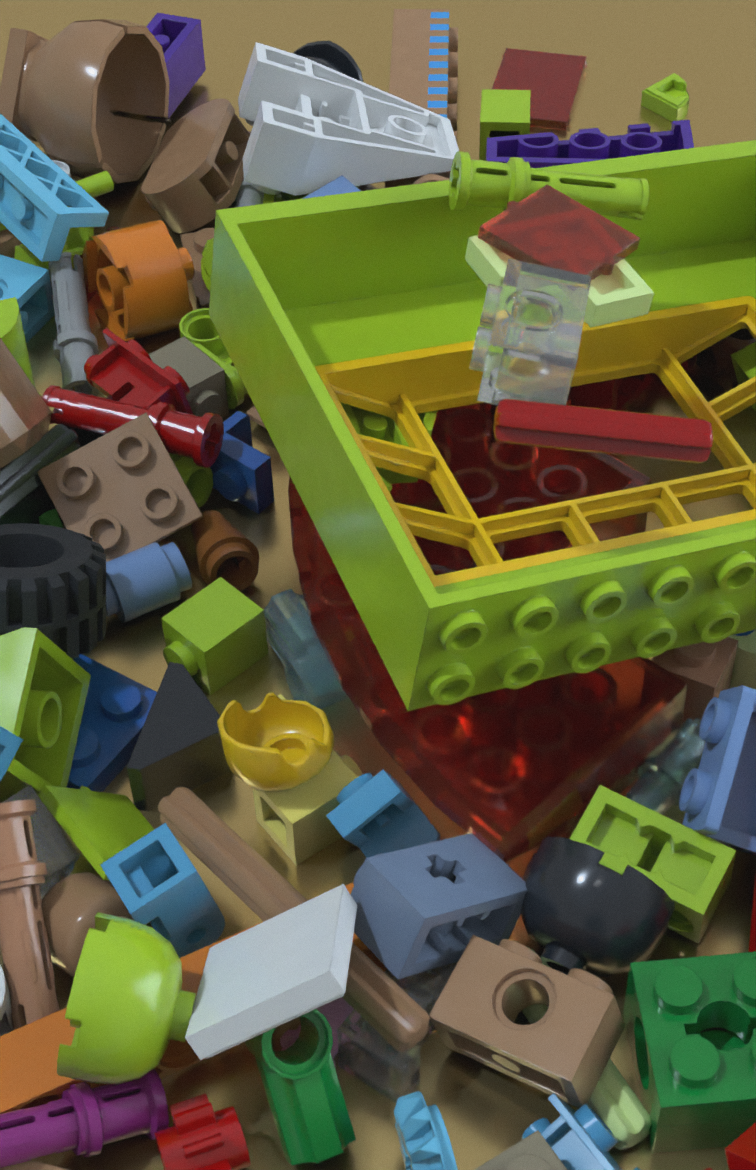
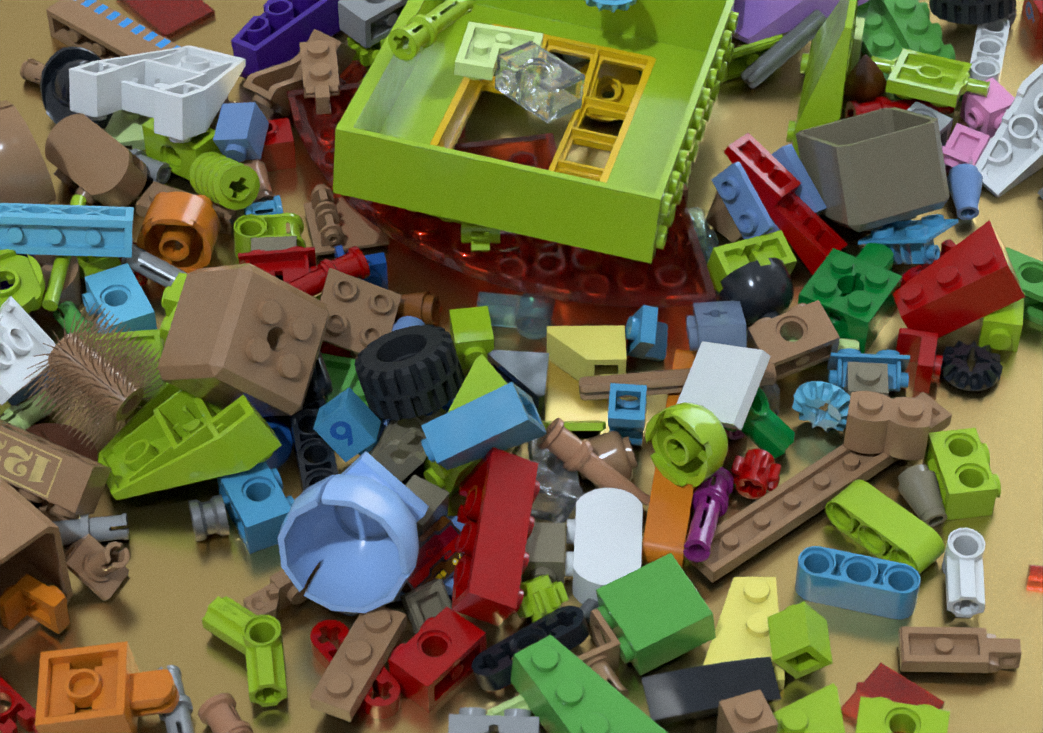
camera: 55 degrees left, 0 degrees up
yellow hair [217,693,334,792] -> none
clear red piece [478,185,640,294] -> none
lime brick [479,89,531,161] -> none
red axle [493,398,713,464] -> none

